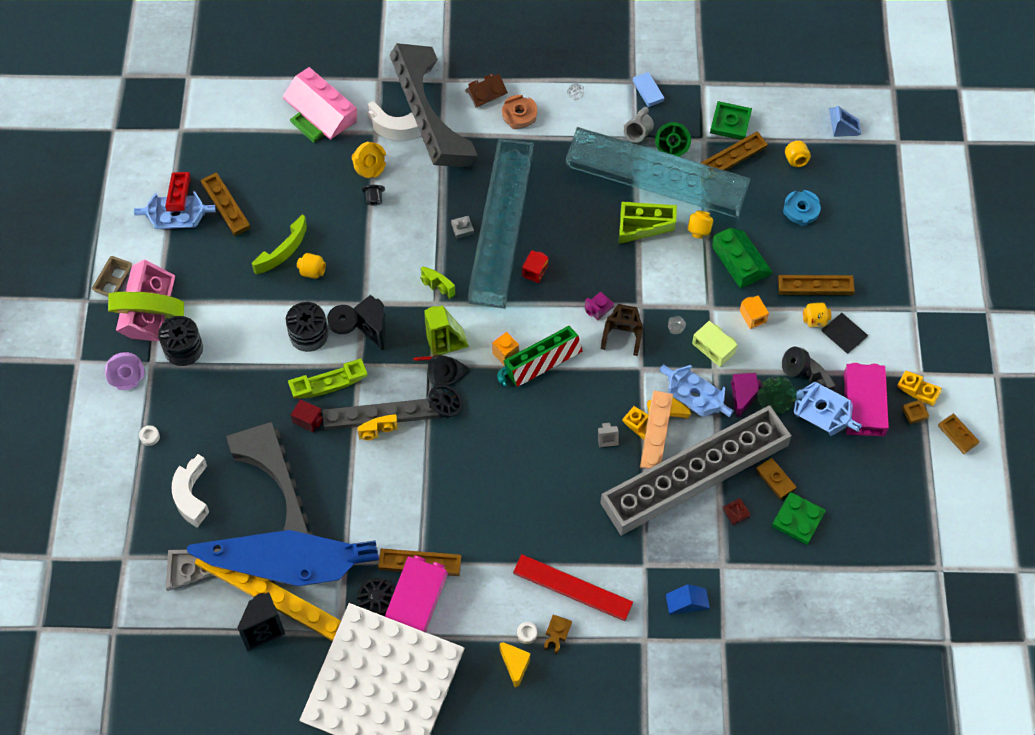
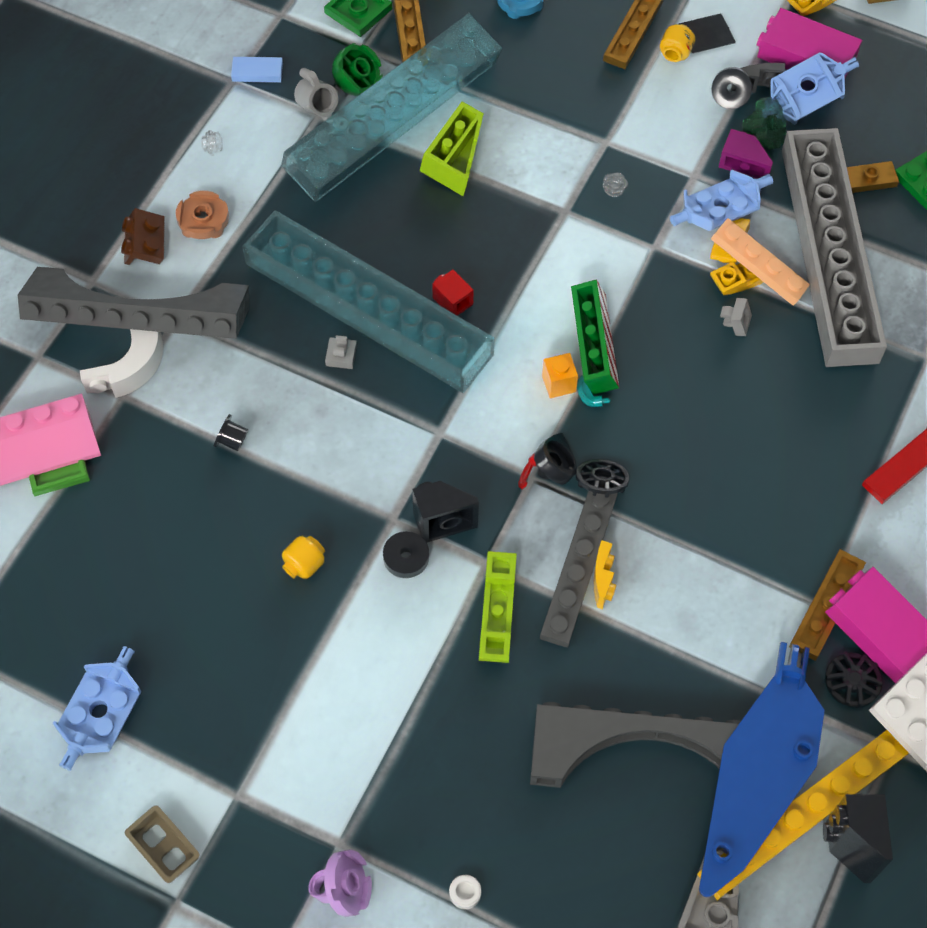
camera: 65 degrees left, 0 degrees up
lime slope [108,292,184,319] -> none
bright pink slope [116,259,175,341] -> none
black wheel [158,316,203,366] -> none
red tile [165,172,191,212] -> none
white arch [172,454,209,528] -> none
pearl gold plate [200,172,251,237] -> none
lime slope [252,214,307,275] -> none
black wheel [285,301,328,352] -> none
dark red brick [291,399,323,432] -> none
yellow tile [352,142,386,178] -> none
lime slope [420,266,455,299] -> none
lime wedge [424,305,469,356] -> none
magenta bracket [584,292,614,320] -> none
dark brown piece [601,304,643,356] -> none
yellow head [687,210,713,239] -> none
yellowish green brick [692,321,737,367] -> none
green slope [712,228,773,289] -> none
clear red tile [723,498,751,525] -> none
light orange brick [740,295,769,329] -> none
pearl gold plate [902,399,929,425] -> none

